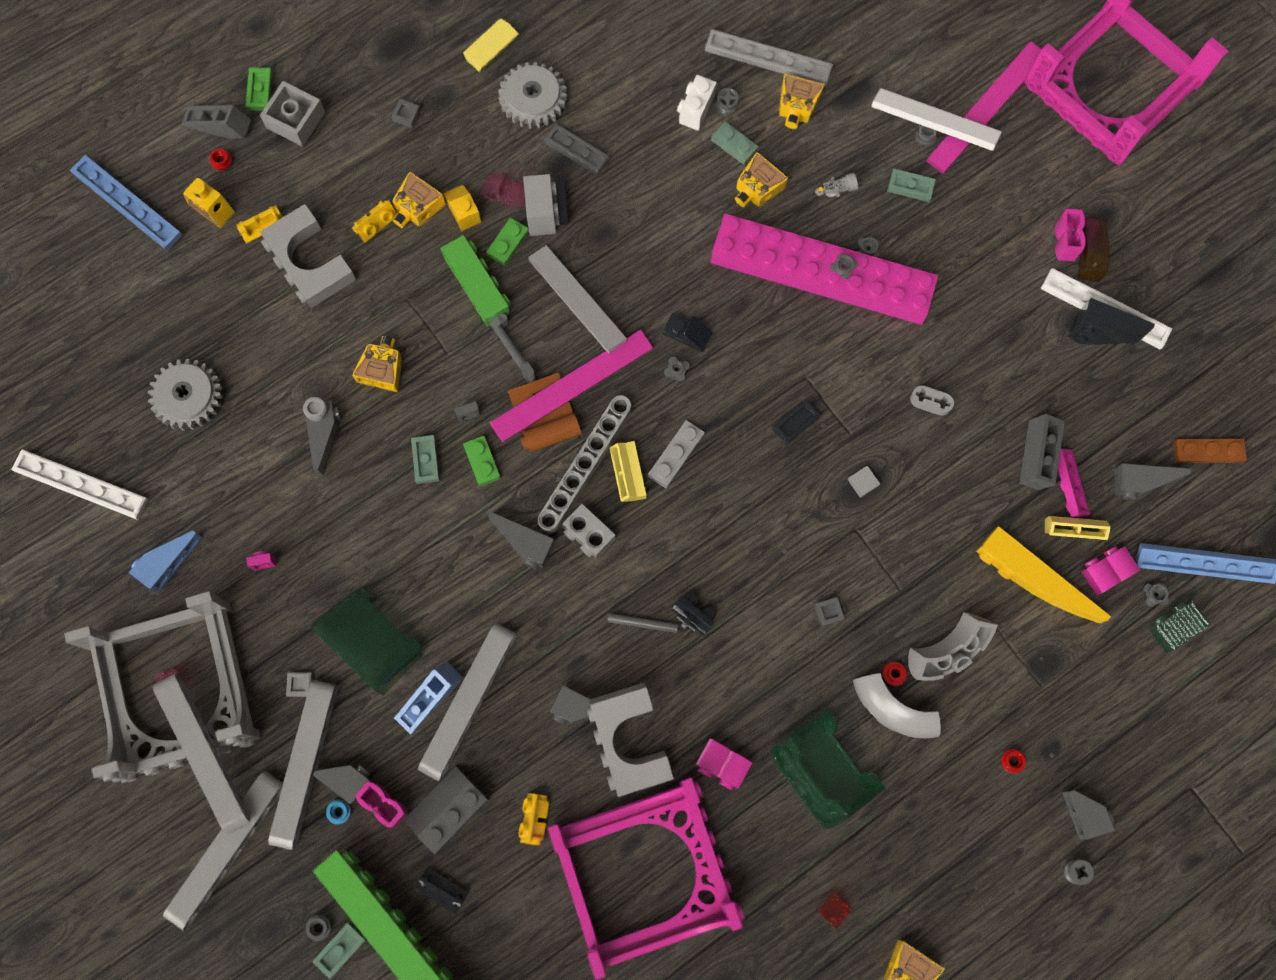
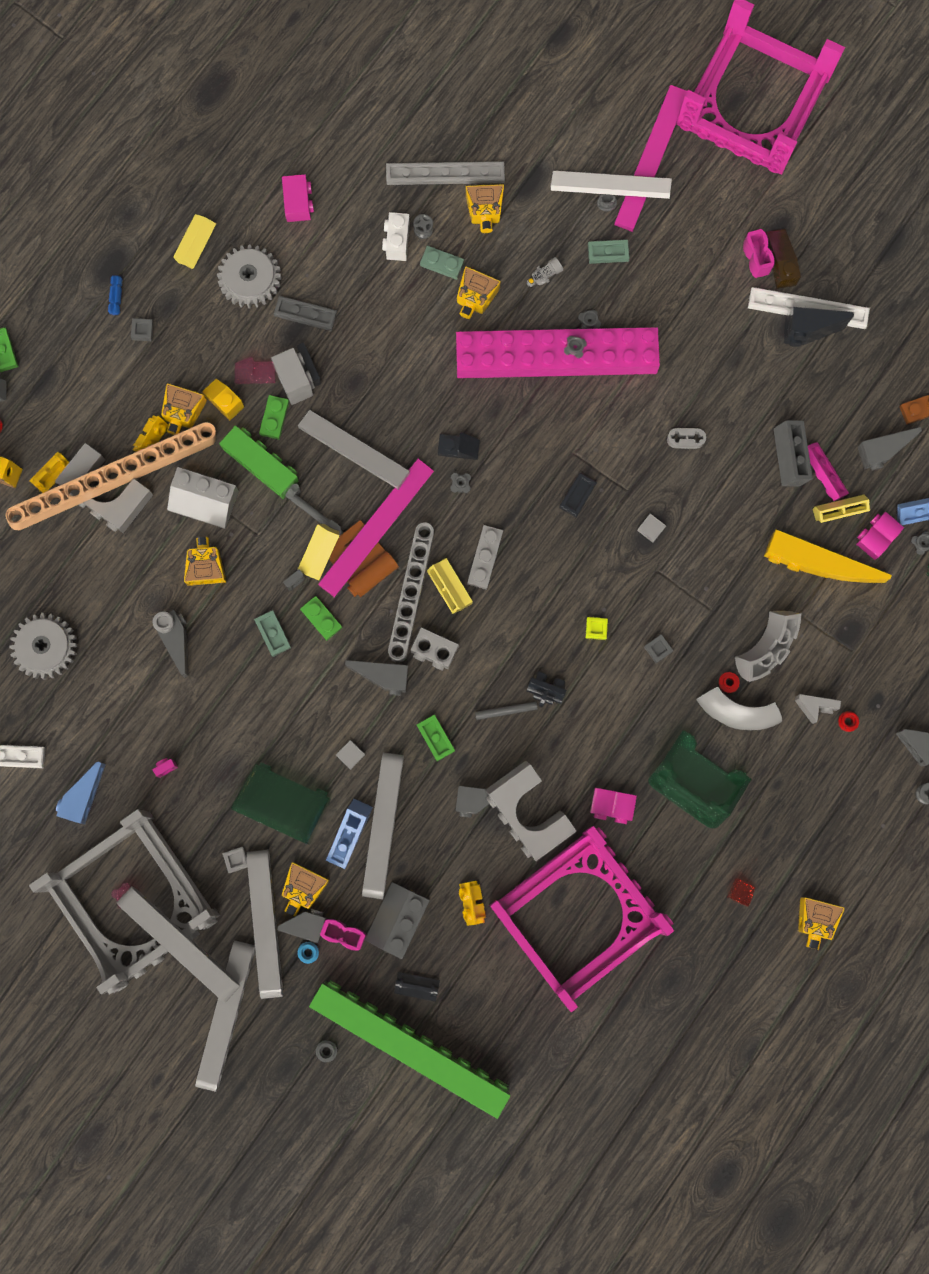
camera: 20 degrees left, 5 degrees up
light grey brick [260,81,325,147] -> none
sand green plate [312,923,367,979] -> none
none -> light nougat beam [5,423,216,530]
none -> blue axle [108,276,123,315]
none -> light grey slope [167,467,239,529]
none -> dark pink brick [282,174,314,222]
none -> torso [282,862,330,916]
none -> light yellow piece [298,524,339,580]
none -> light grey tile [336,740,365,770]
none -> bright green plate [417,715,455,761]
none -> neon yellow tile [585,617,608,640]
none -> light grey slope [795,694,841,724]

